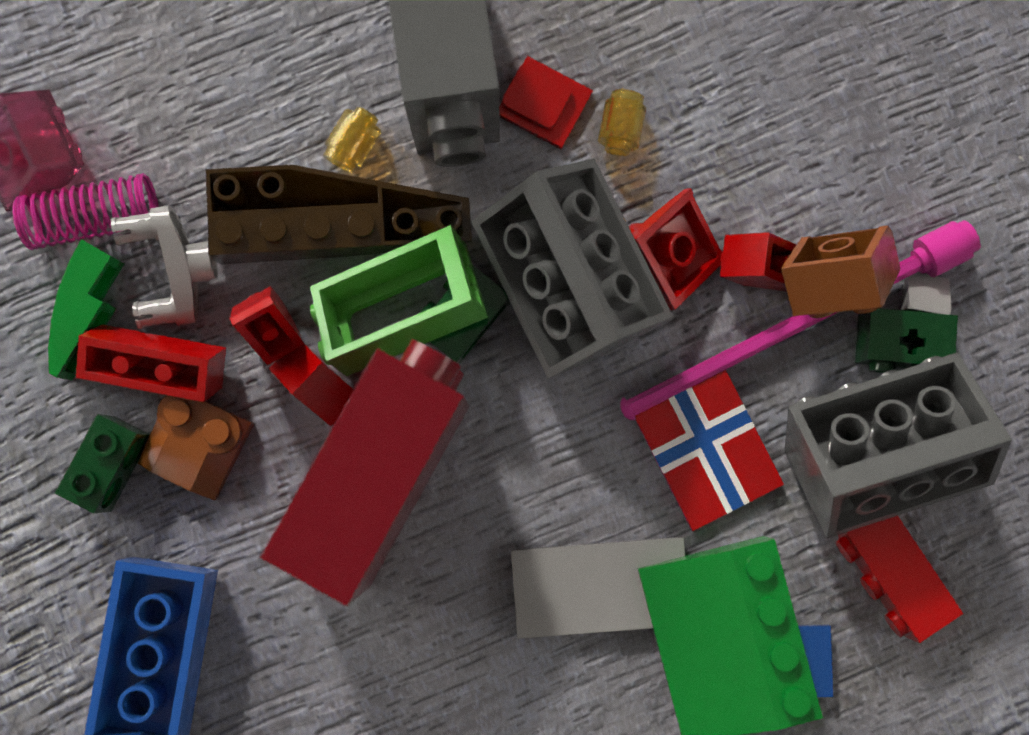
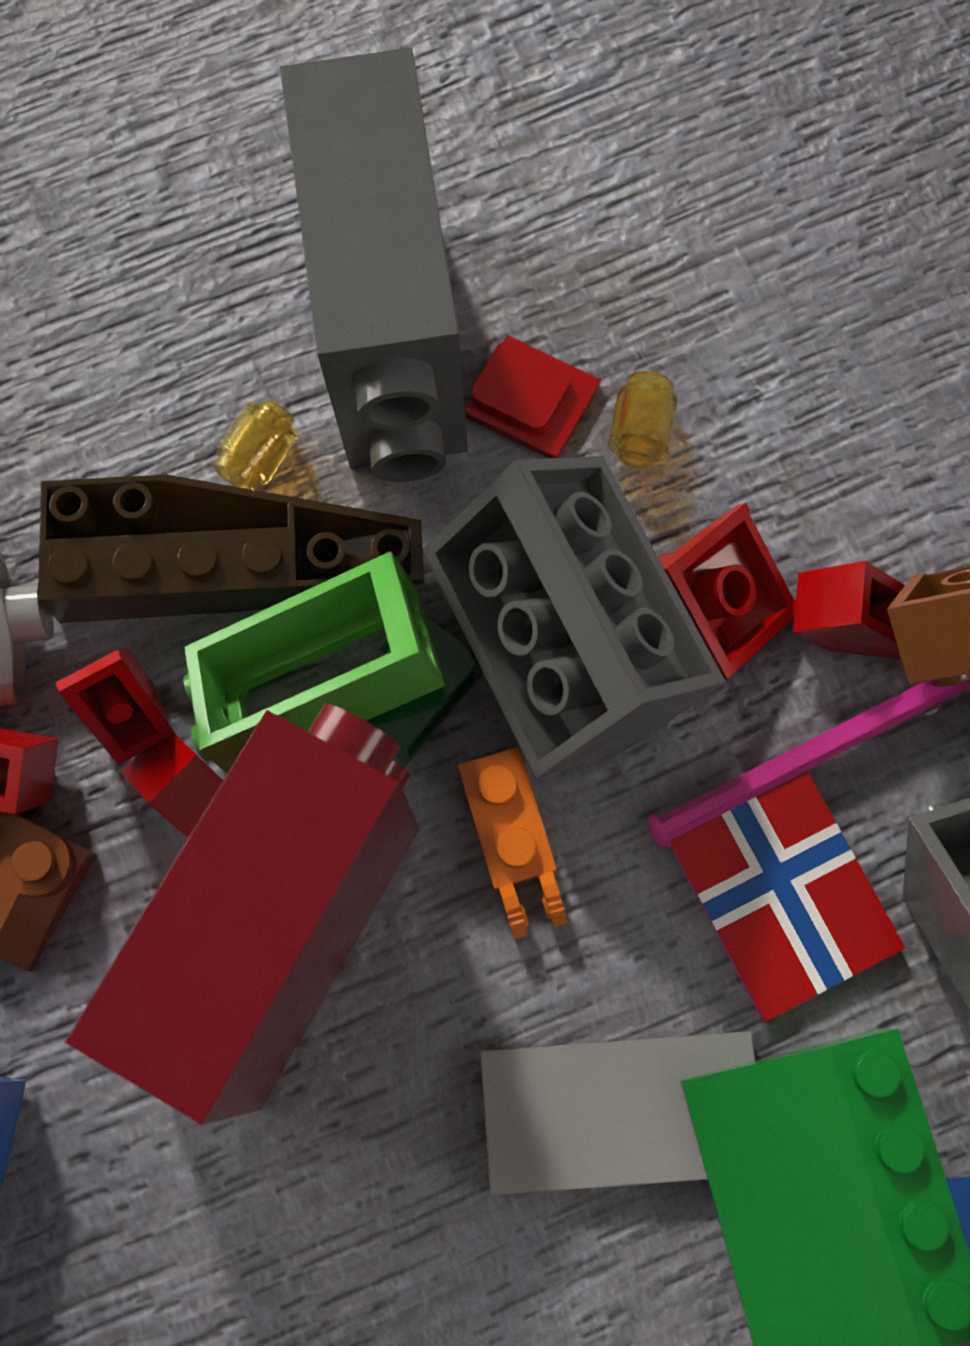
camera: 10 degrees right, 10 degrees down
none -> orange hinge [457,747,568,939]

